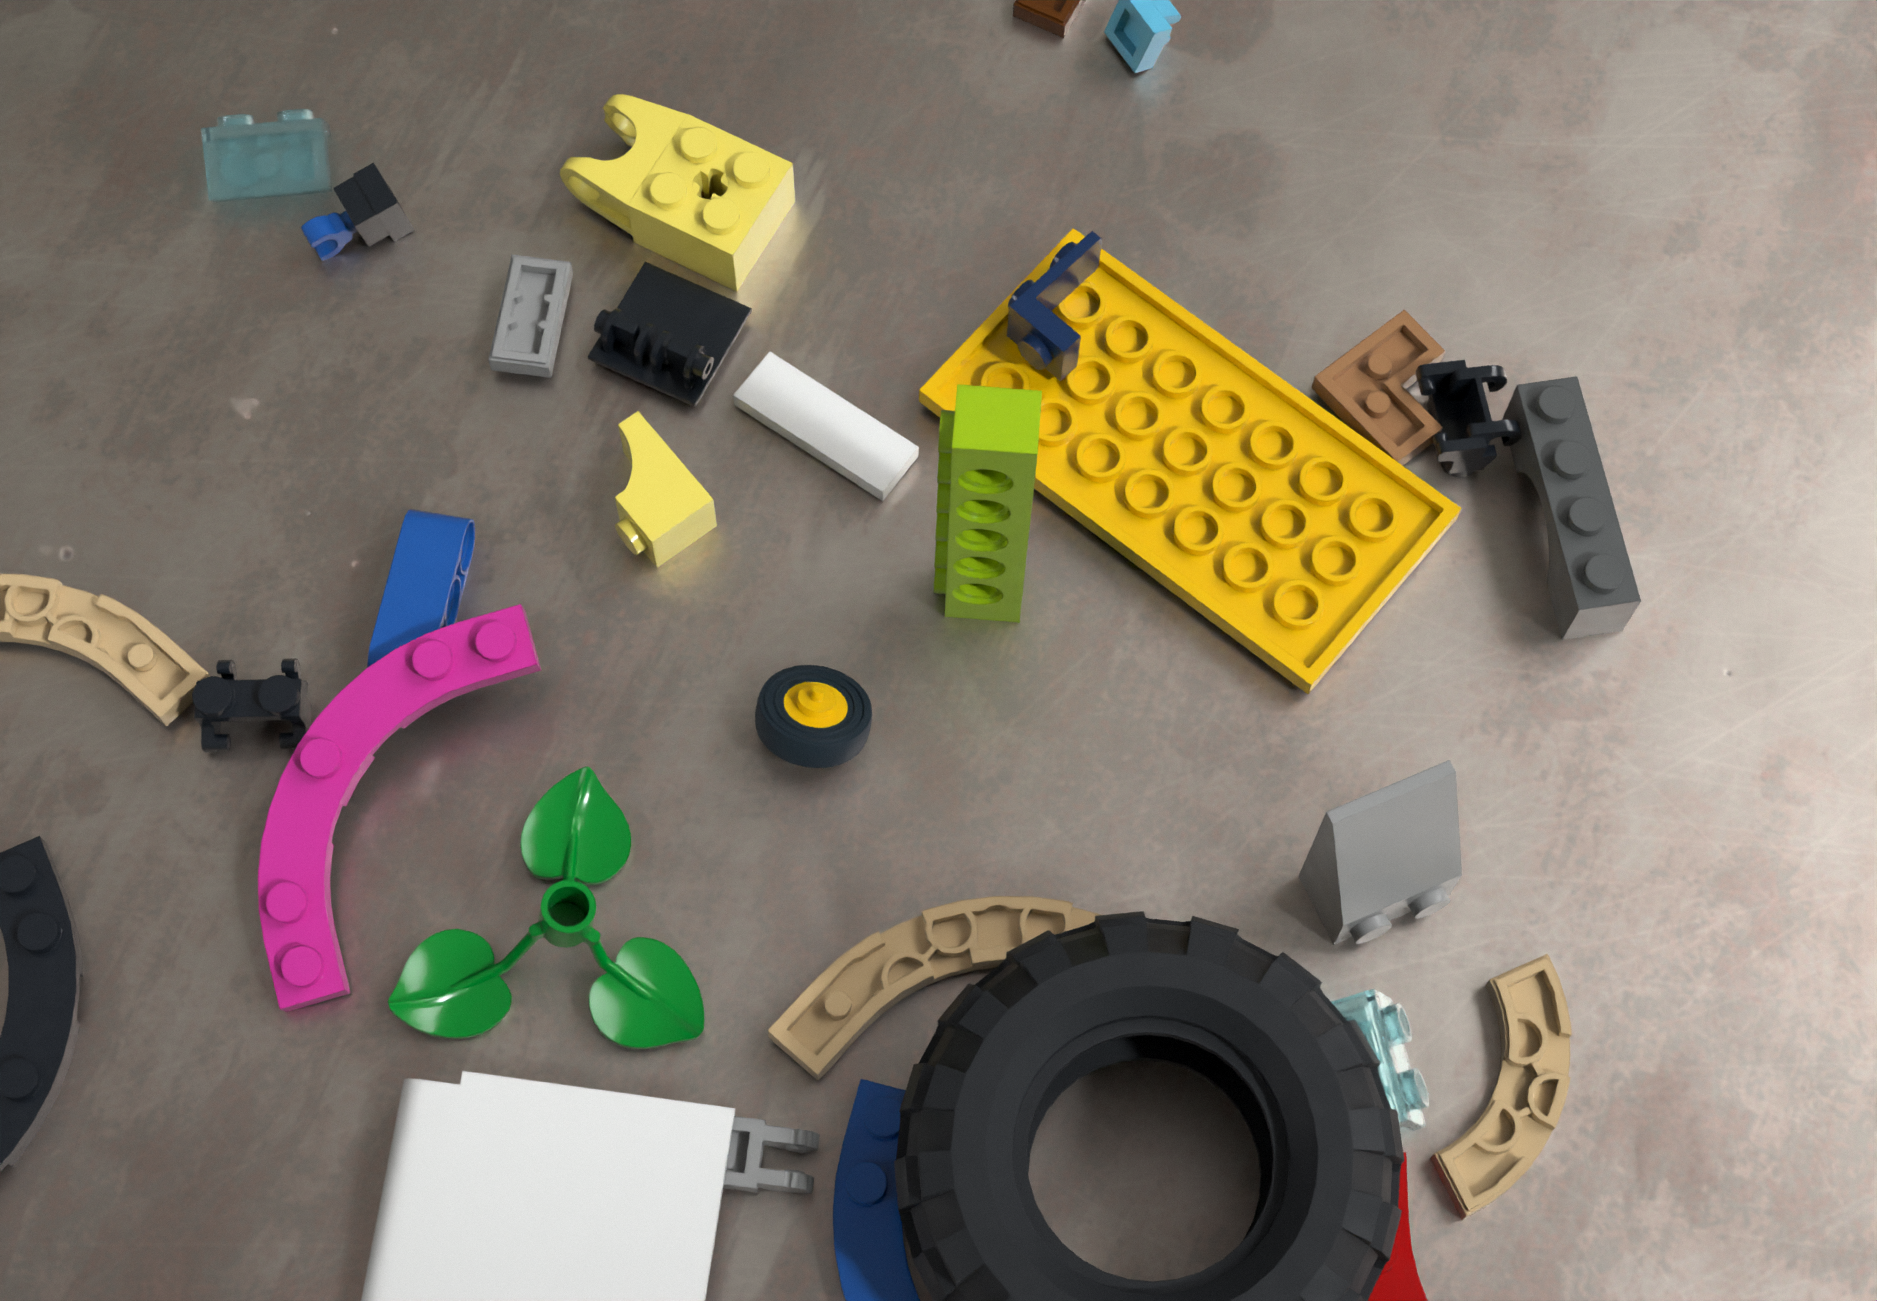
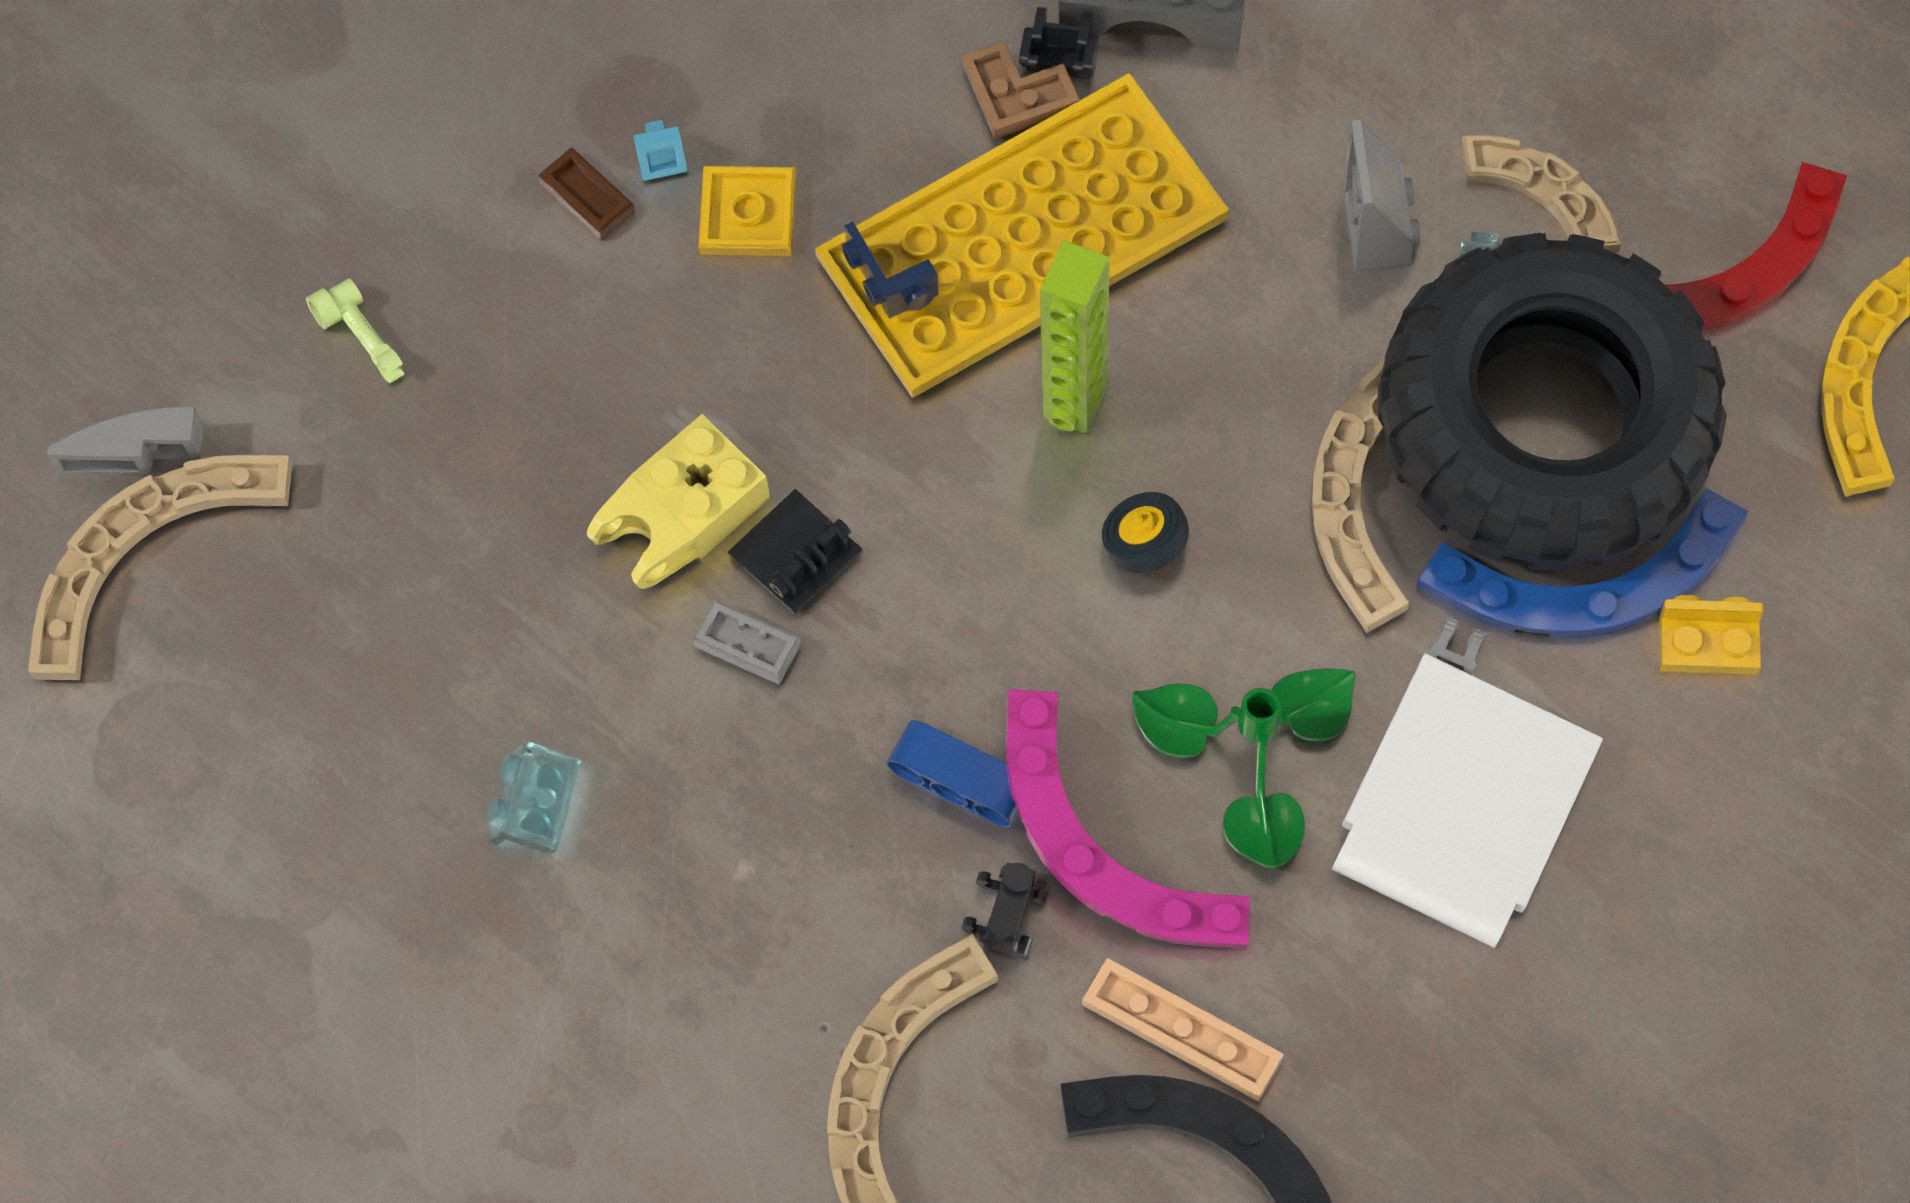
camera: 65 degrees left, 0 degrees up
black piece [301,162,415,261] -> none
light yellow arch [615,411,717,568] -> none
white tile [733,352,919,501] -> none
none -> yellow tile [698,166,796,256]
none -> light nougat plate [1082,958,1284,1102]

